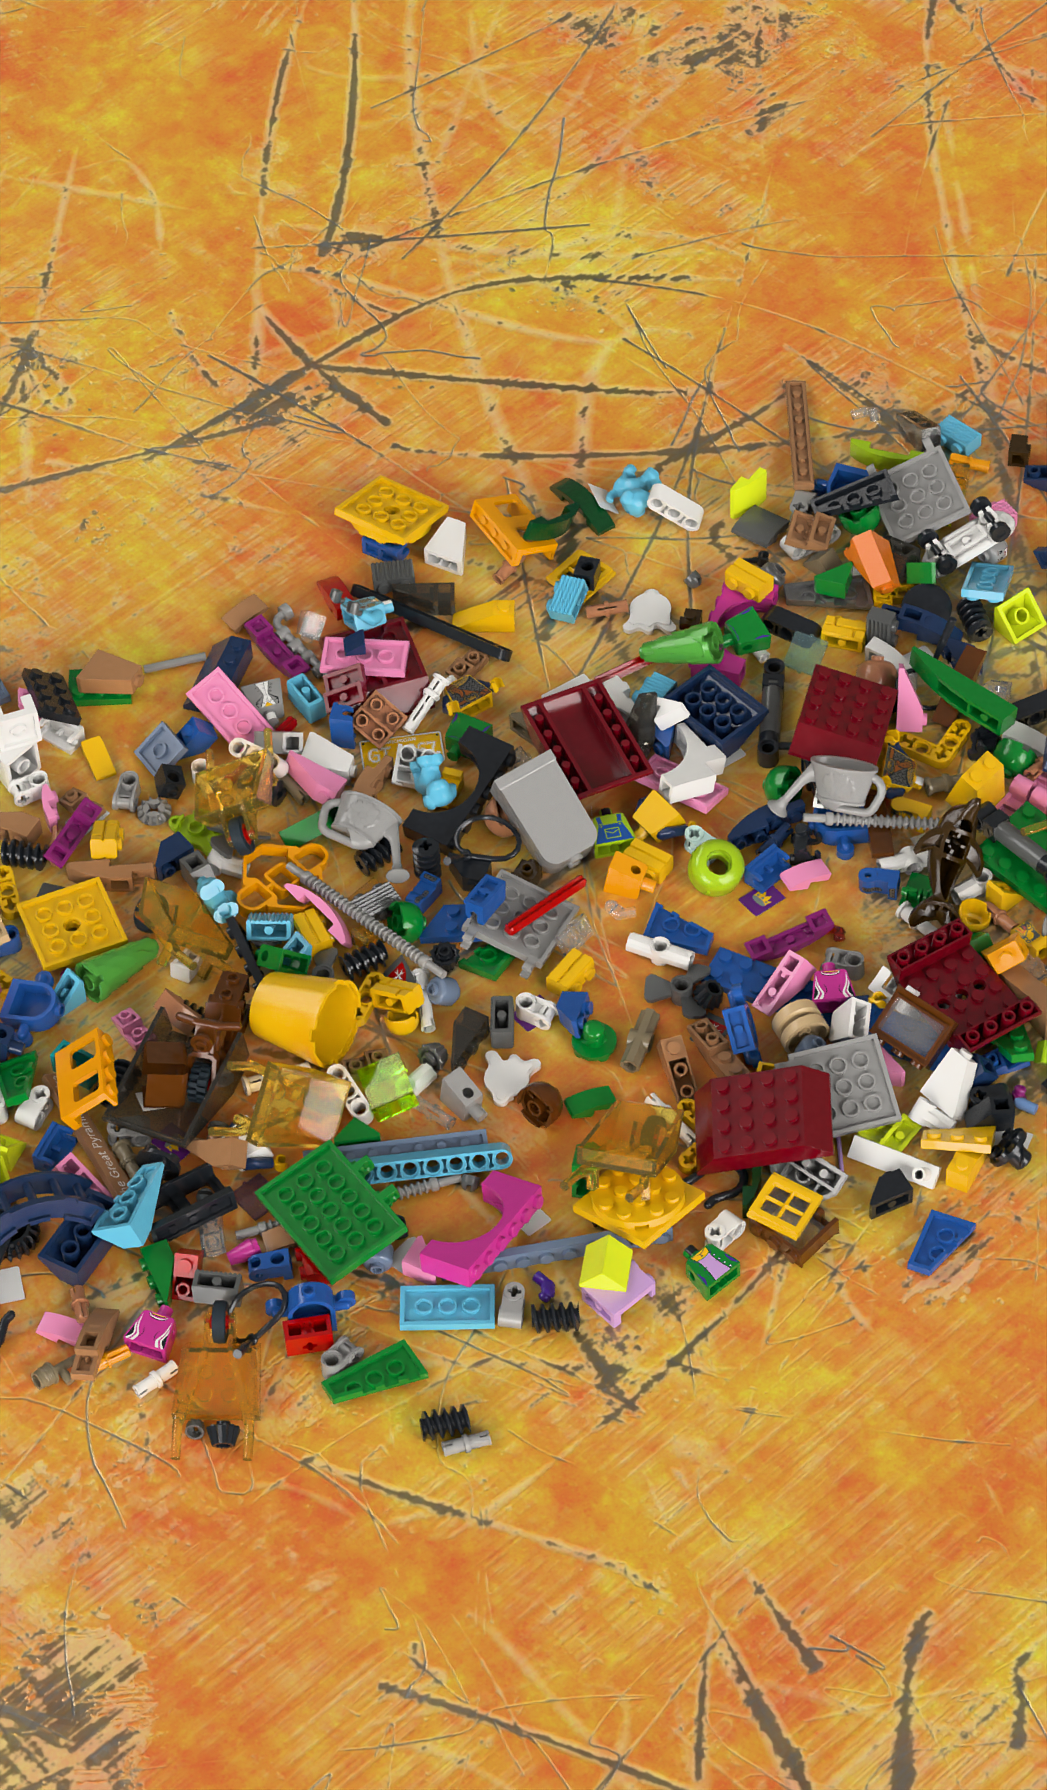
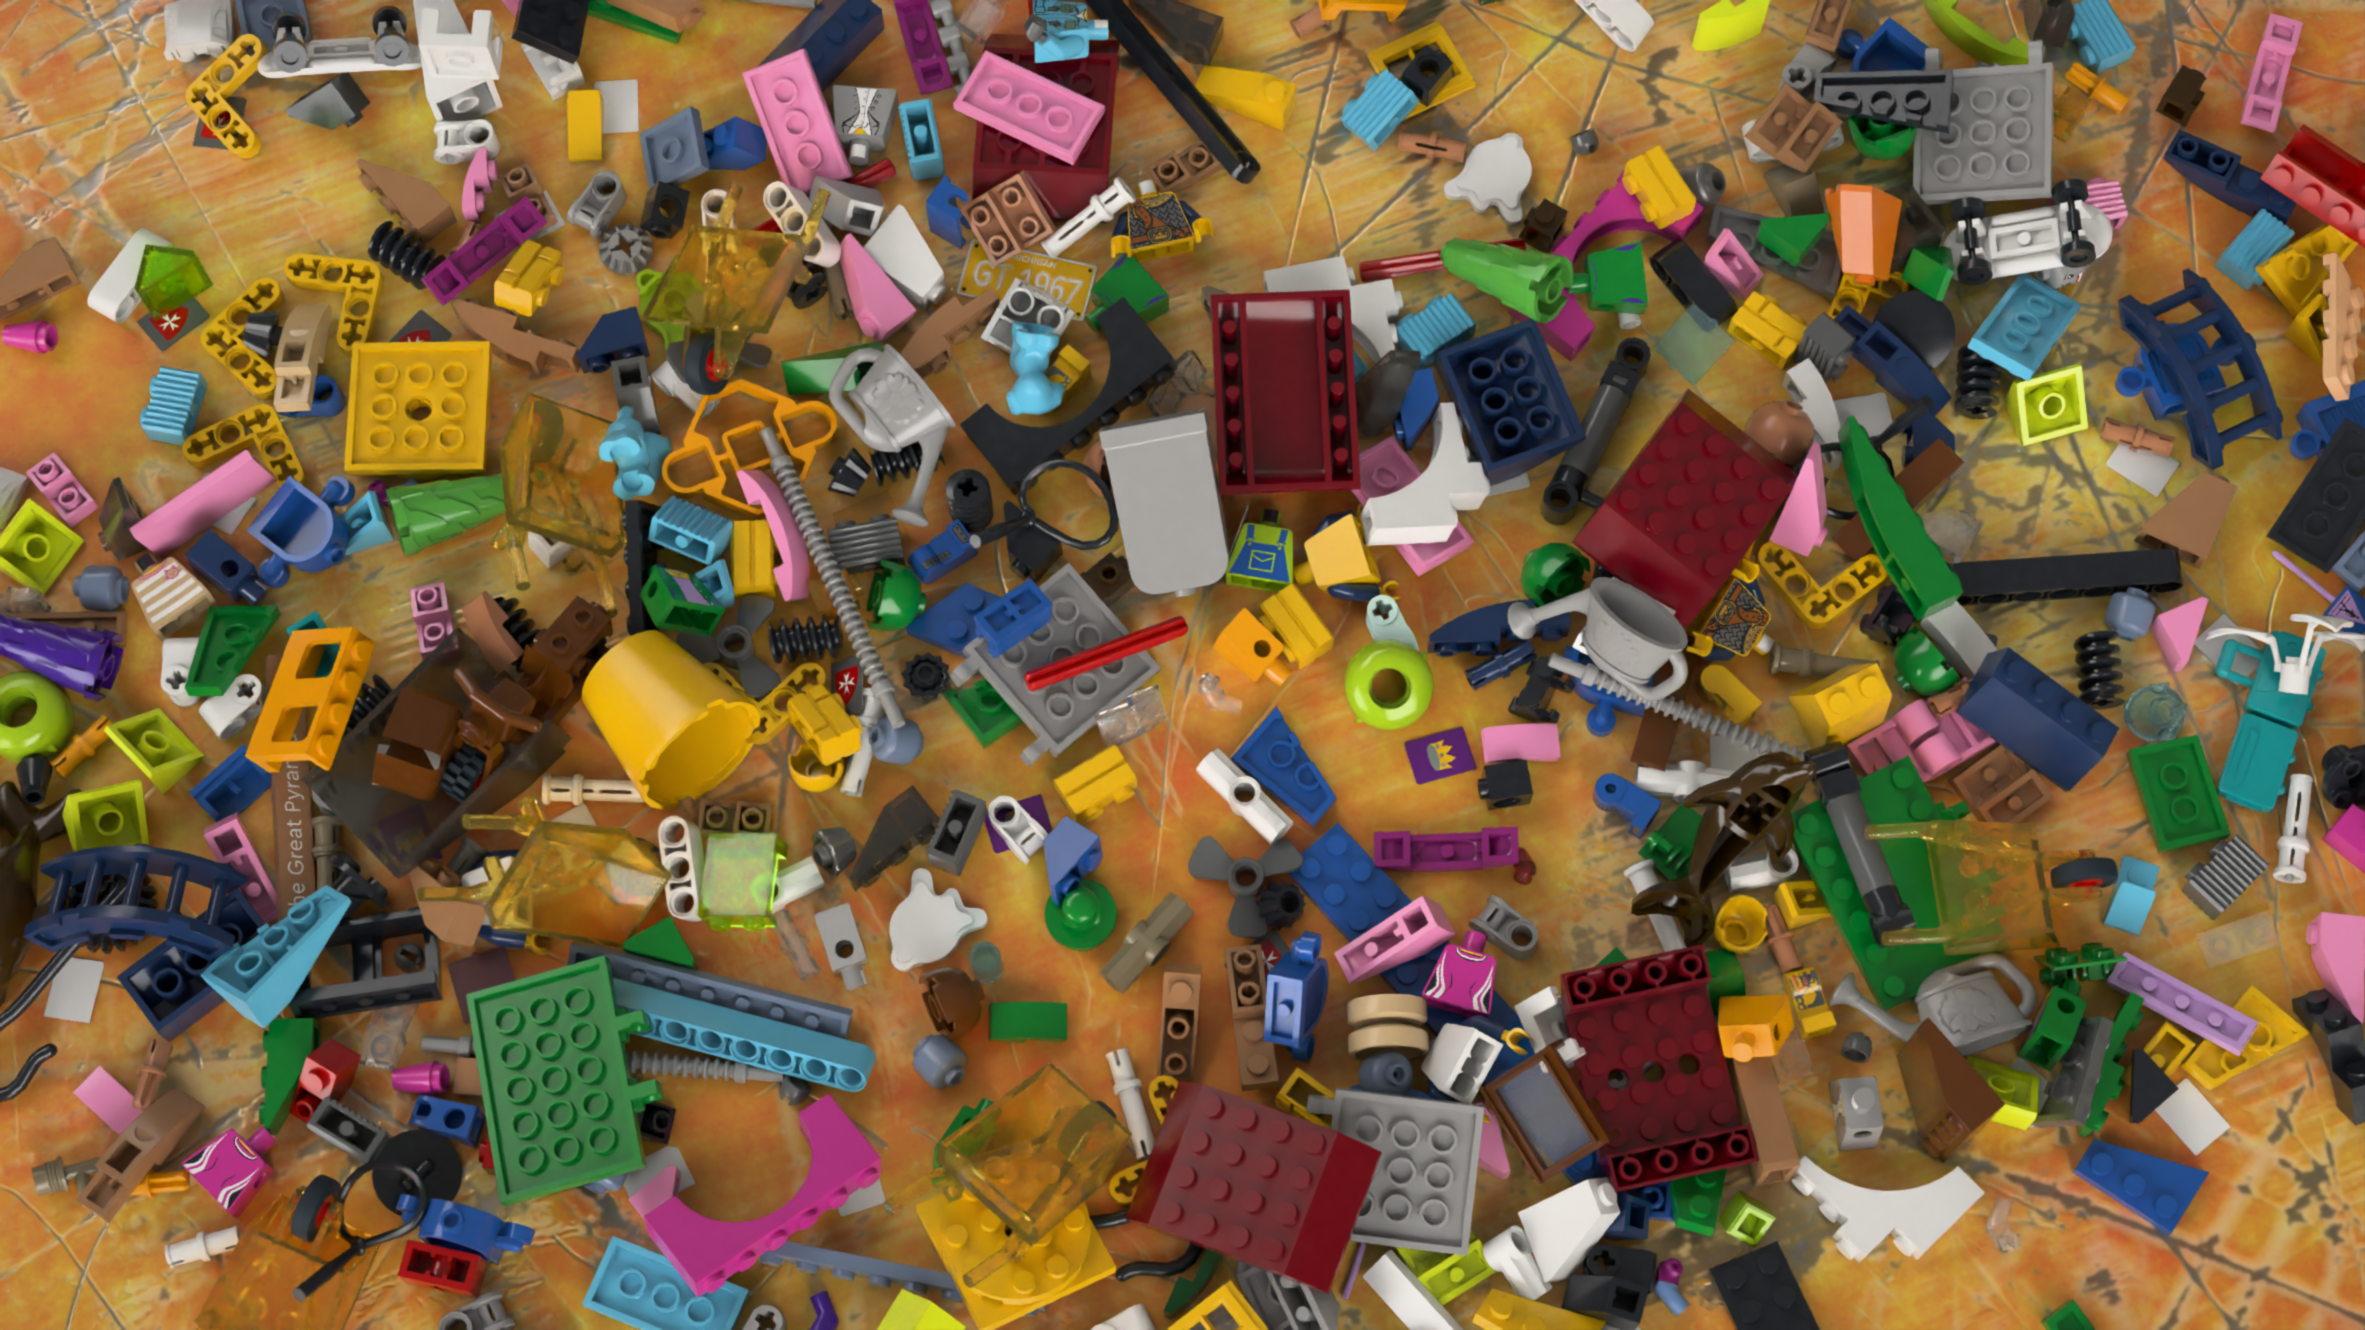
camera: 20 degrees right, 20 degrees up
slope [323,663,367,714] -> none
dark blue slope [343,629,366,656] -> none
white slope [643,694,690,731] -> none
dark grey slope [731,505,790,548] -> none
black hand [742,551,769,567] -> none
blue hinge [744,843,792,894] -> none
none -> black shield [372,1130,462,1216]
none -> white sticker [594,79,639,134]
none -> black piece [828,448,872,497]
none -> sand blue head [913,1034,967,1089]
none -> clear light blue piece [969,941,1004,983]
none -> black brick [1477,760,1533,811]
none -> bright pink slope [1704,228,1764,300]

